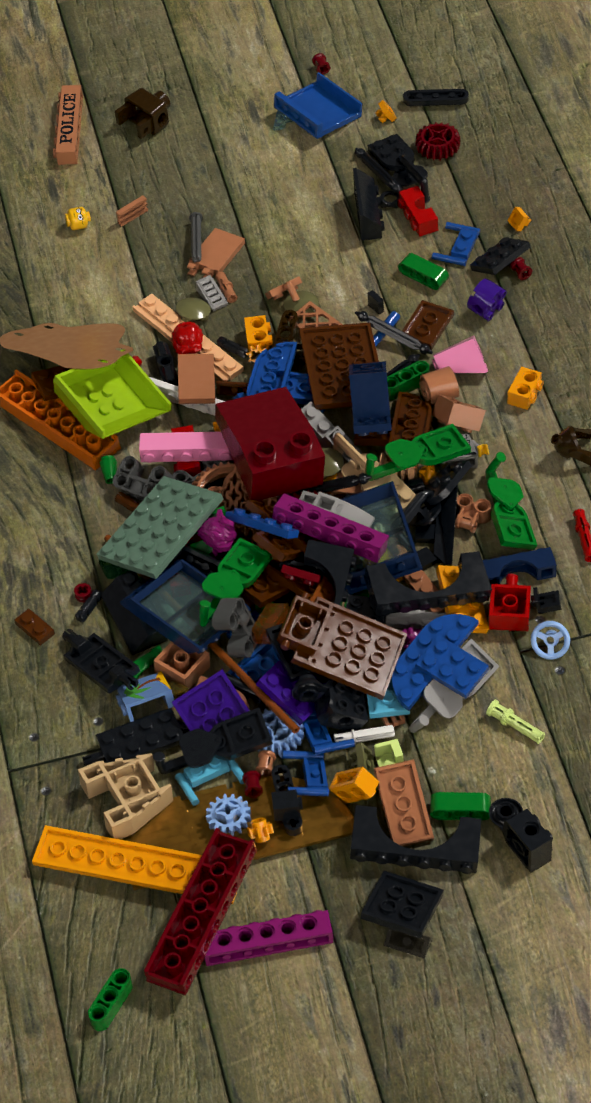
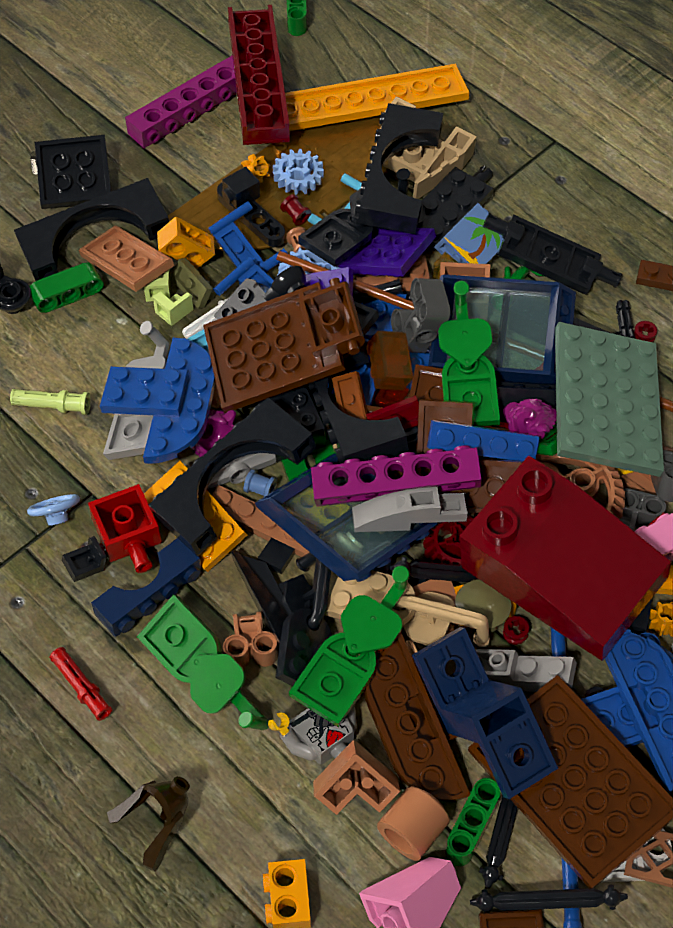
camera: 145 degrees right, 5 degrees up
none -> black arch [355,103,444,235]

